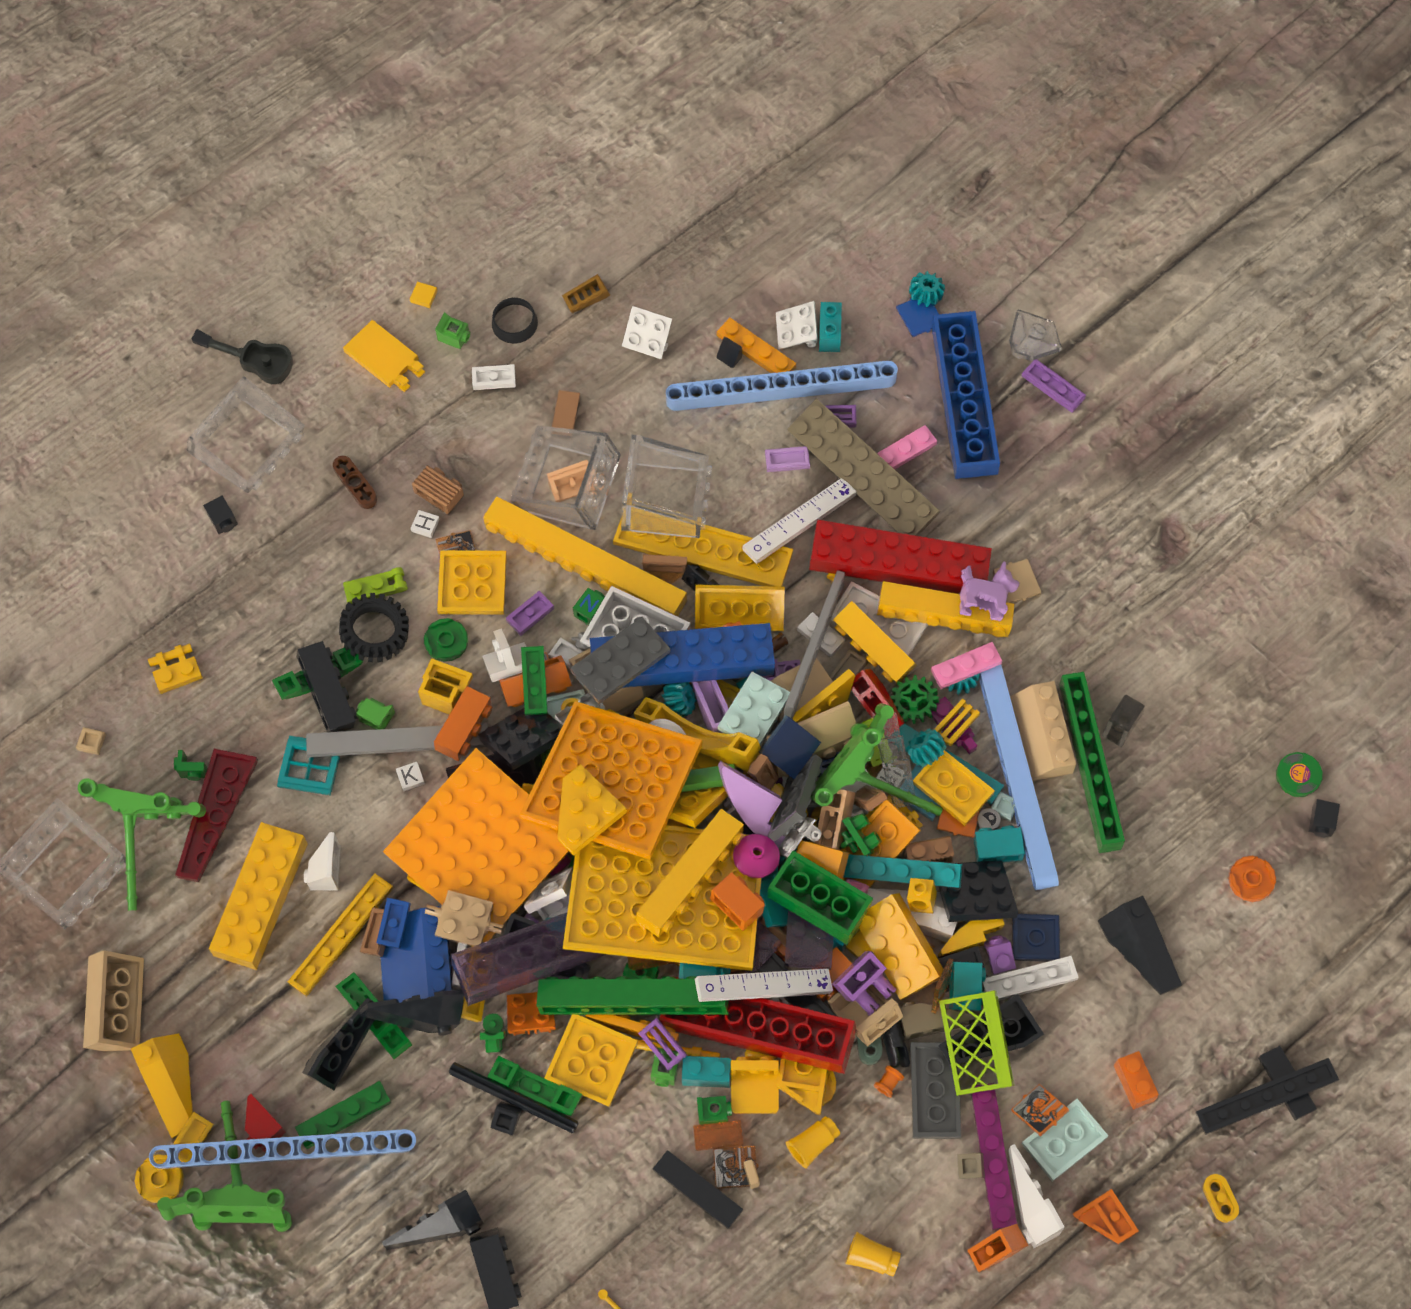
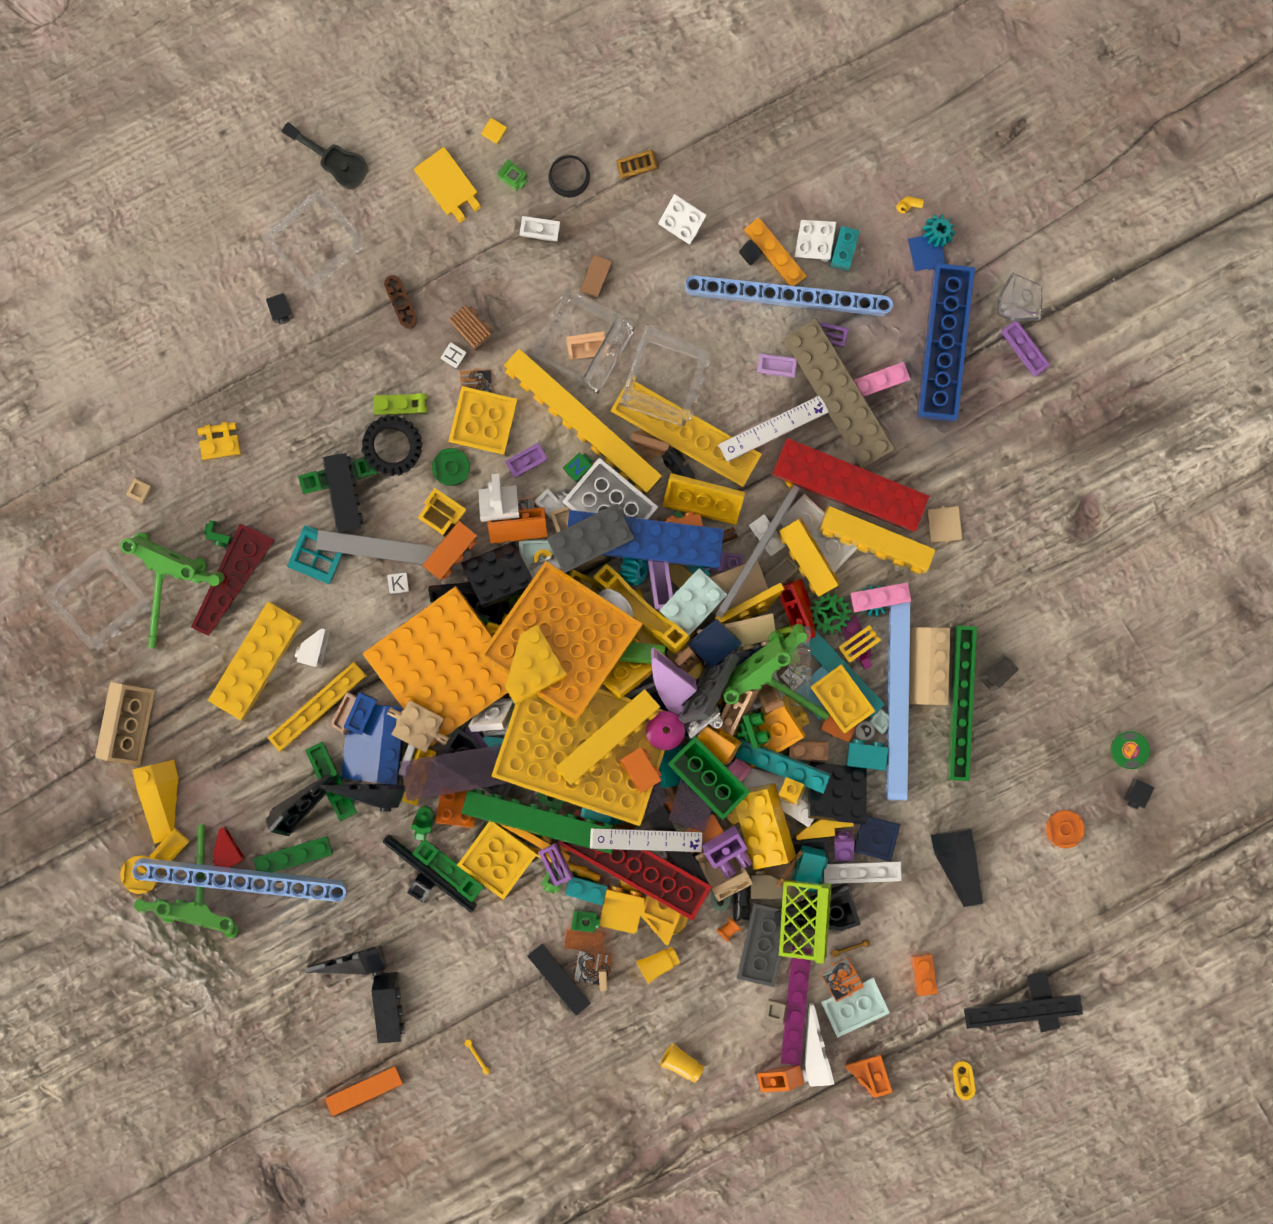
camera: 10 degrees right, 20 degrees up
bright green window [356,698,395,730] -> none
green plate [521,646,548,715] -> none
teal gear [906,728,946,767] -> none
lavender animal [959,561,1020,621] -> none
none -> pearl gold hinge [831,939,870,957]
none -> yellow arm [896,196,924,214]

